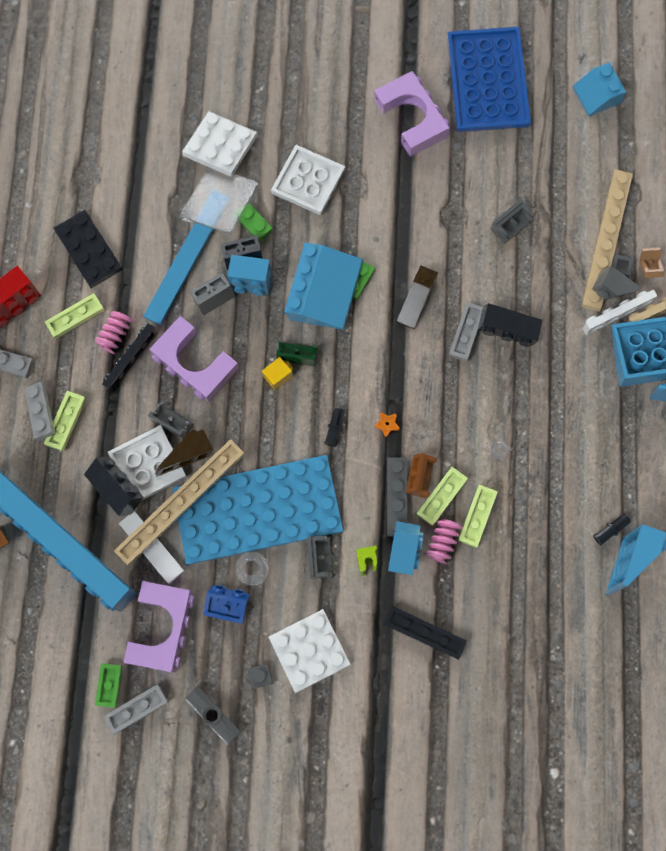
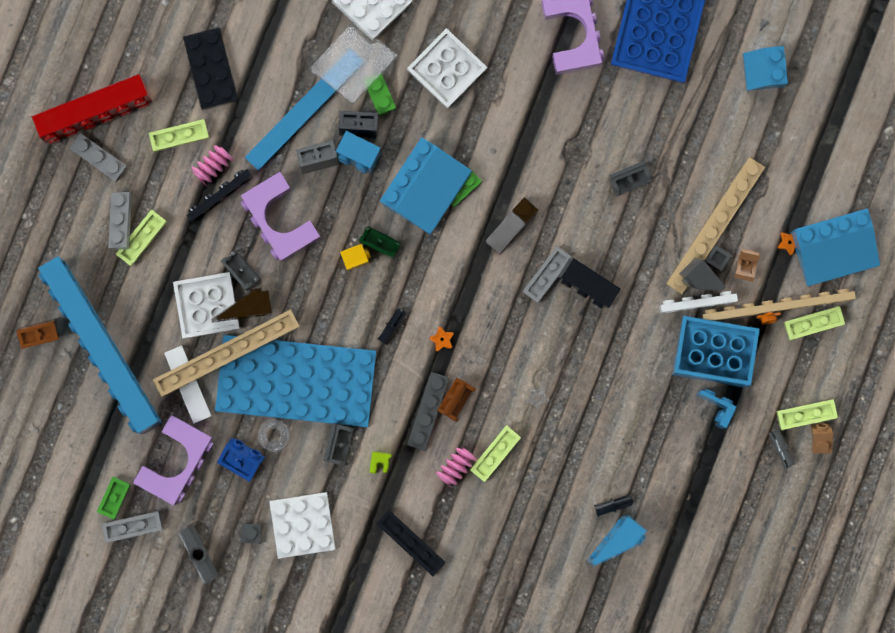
camera: 10 degrees right, 10 degrees up
black brick [84,457,144,516] -> none
dark azure brick [388,521,424,575] -> none
yellowish green plate [416,467,468,527] -> none

